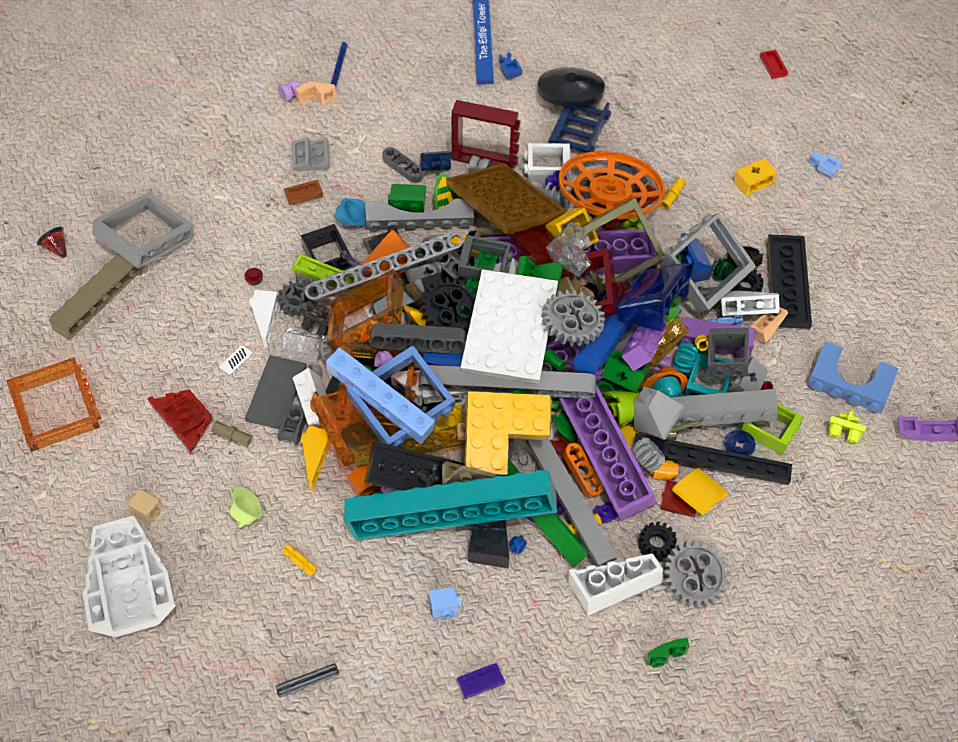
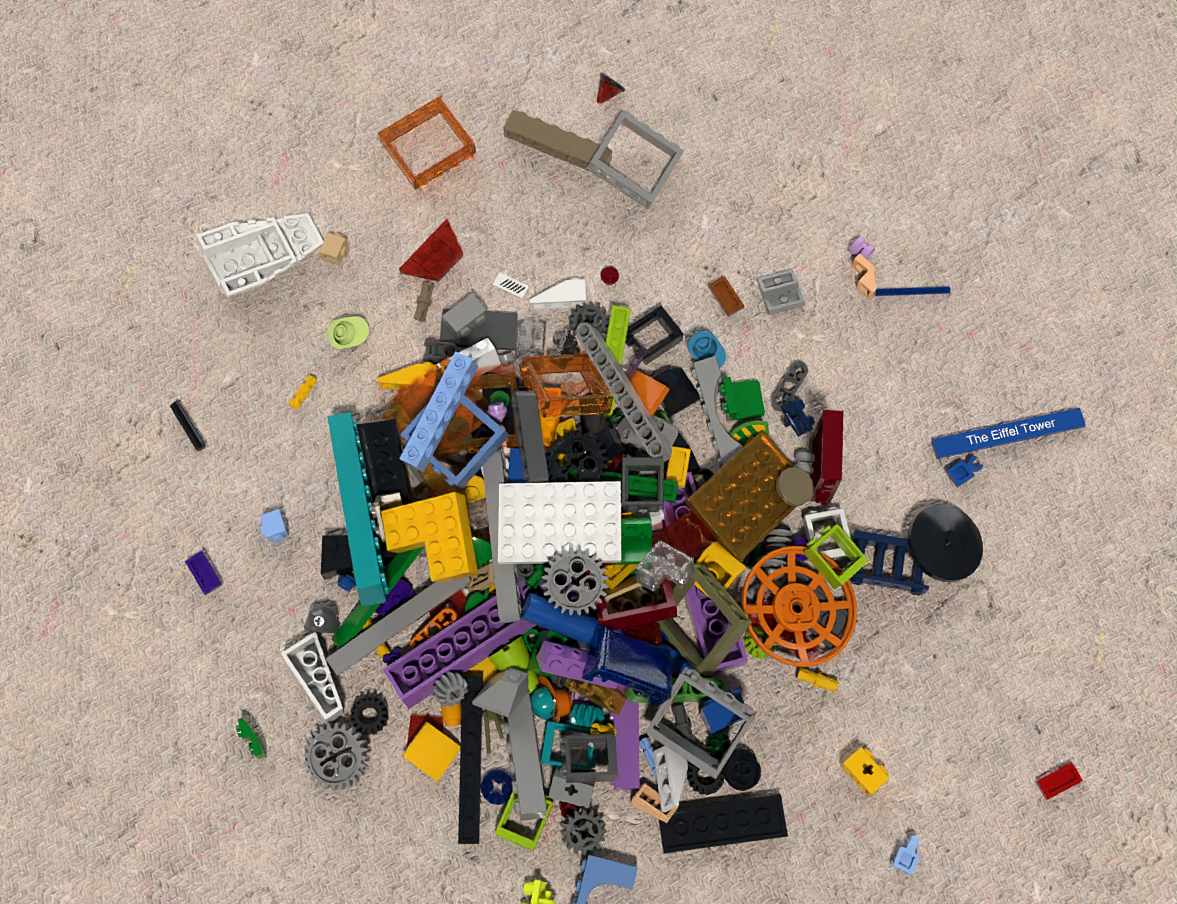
camera: 80 degrees right, 15 degrees up
none -> dark grey helmet [304,605,340,633]
none -> light grey brick [442,294,488,339]
none -> dark grey gear [560,807,607,855]
none -> dark tan tile [776,467,814,507]
none -> lime window [803,524,869,589]

